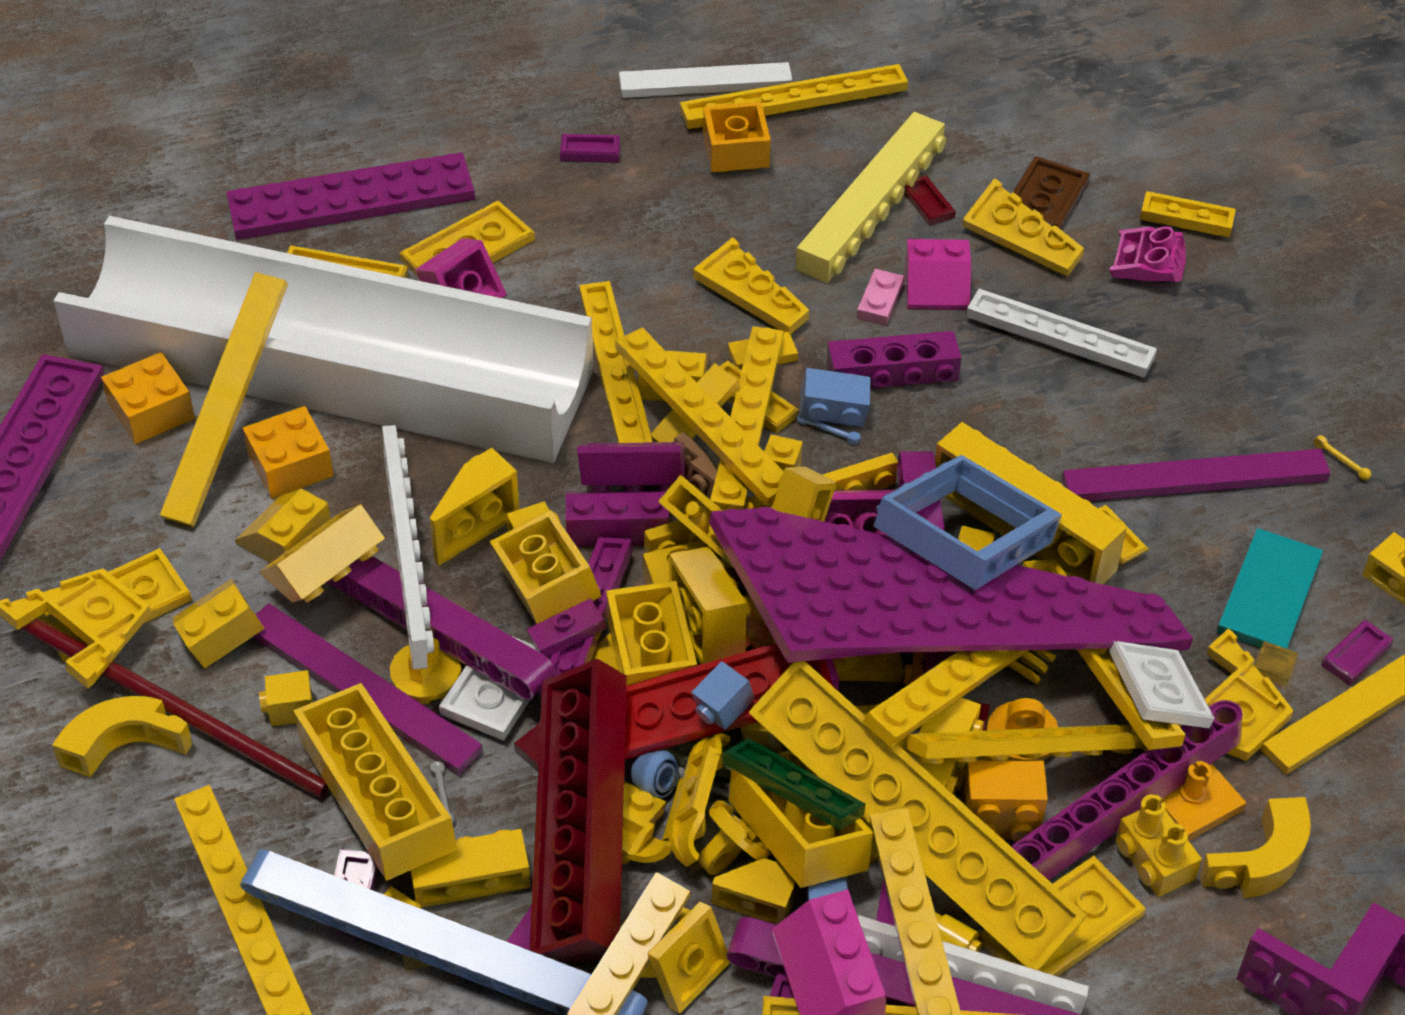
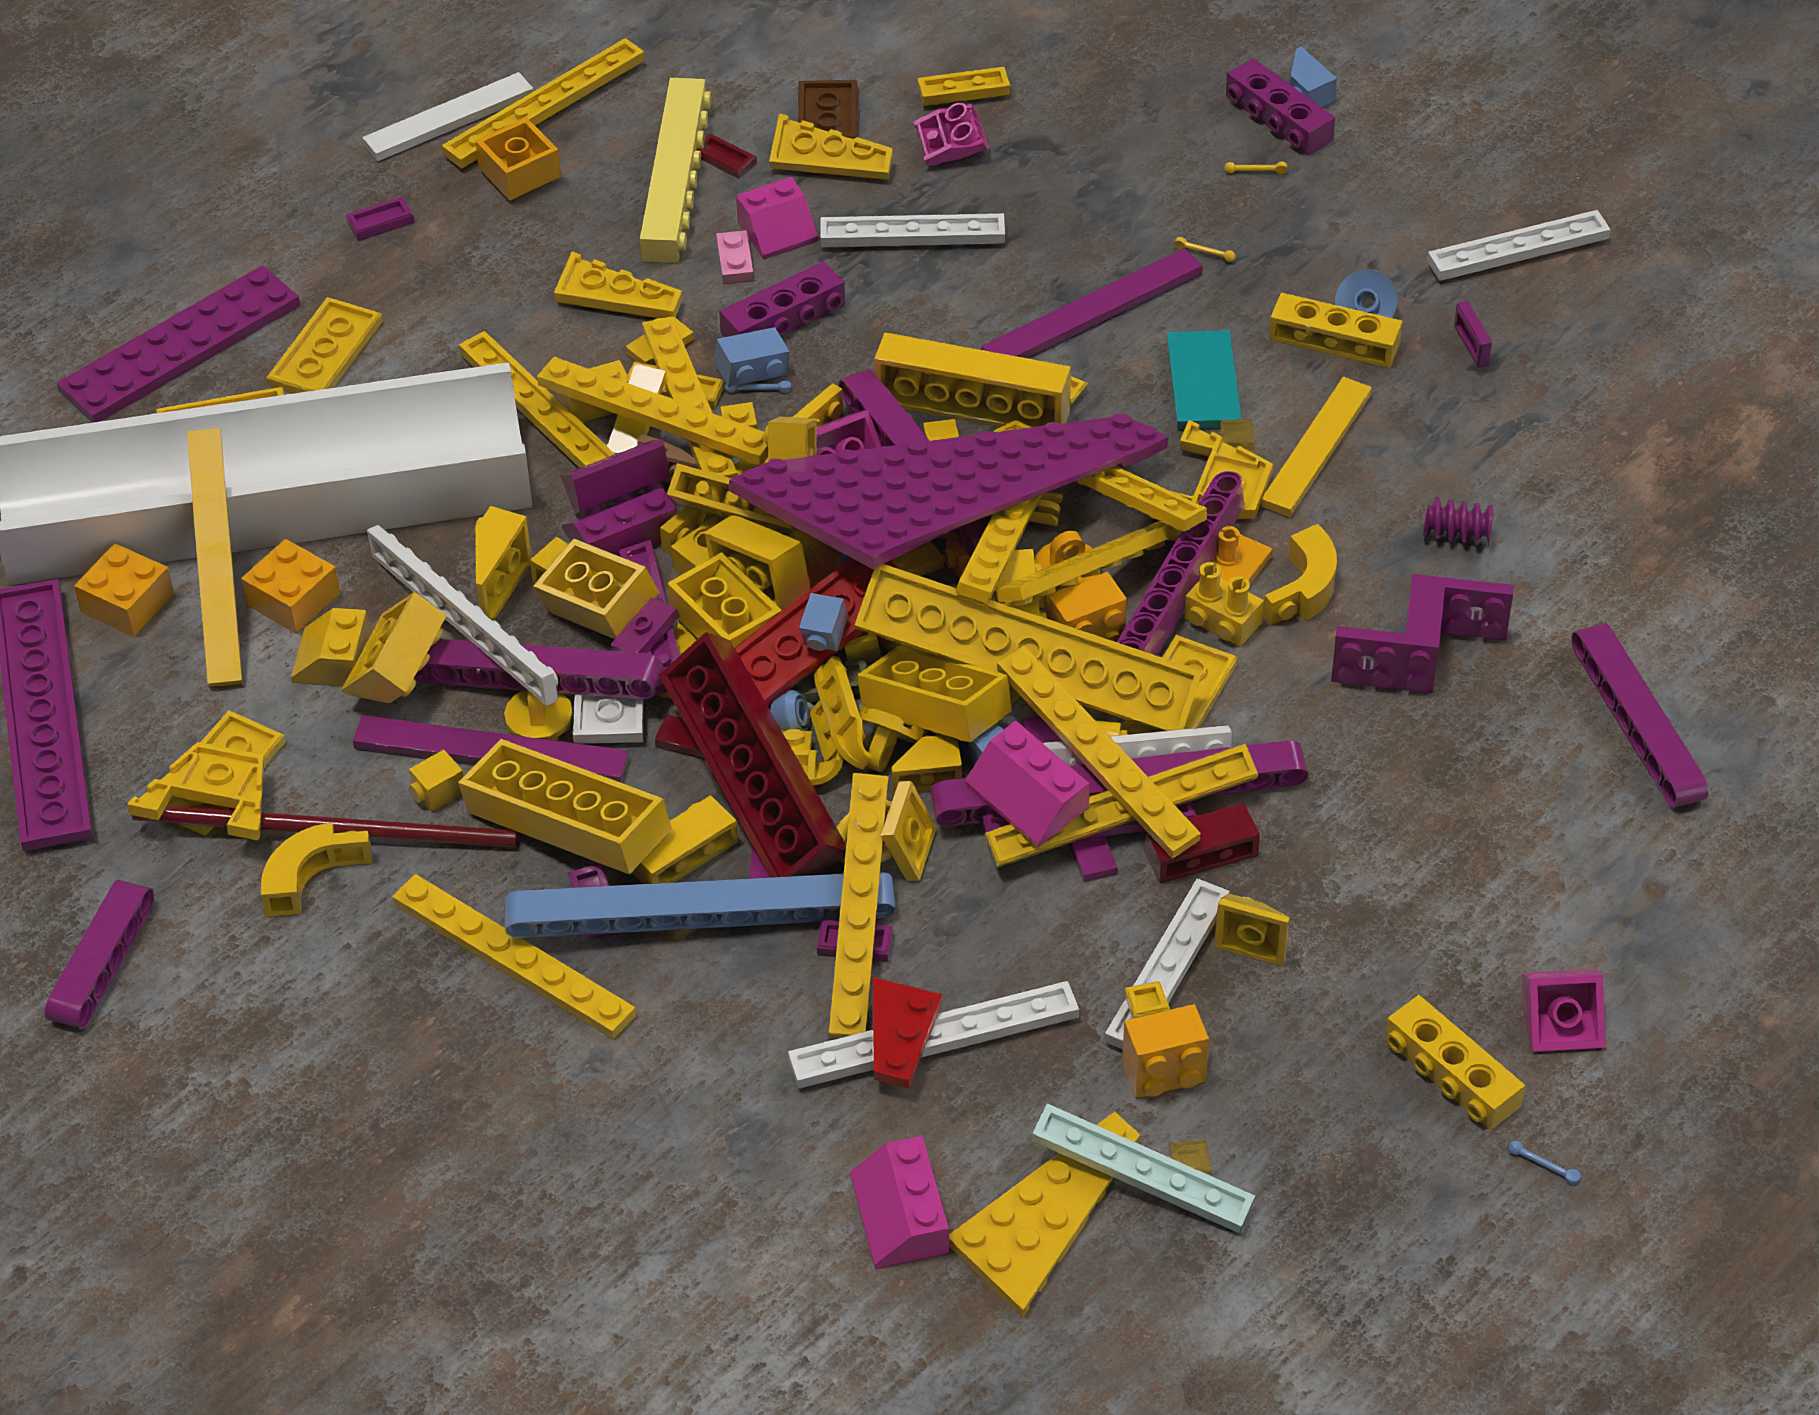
camera: 25 degrees left, 0 degrees up
yellow slope [172,578,265,668] -> none
dark pink slope [415,239,507,298] -> none
dark green tile [723,738,866,831] -> none
medium blue window [874,455,1062,590] -> none
white tile [1109,641,1214,728] -> none
magenta tile [1321,619,1394,686] -> none

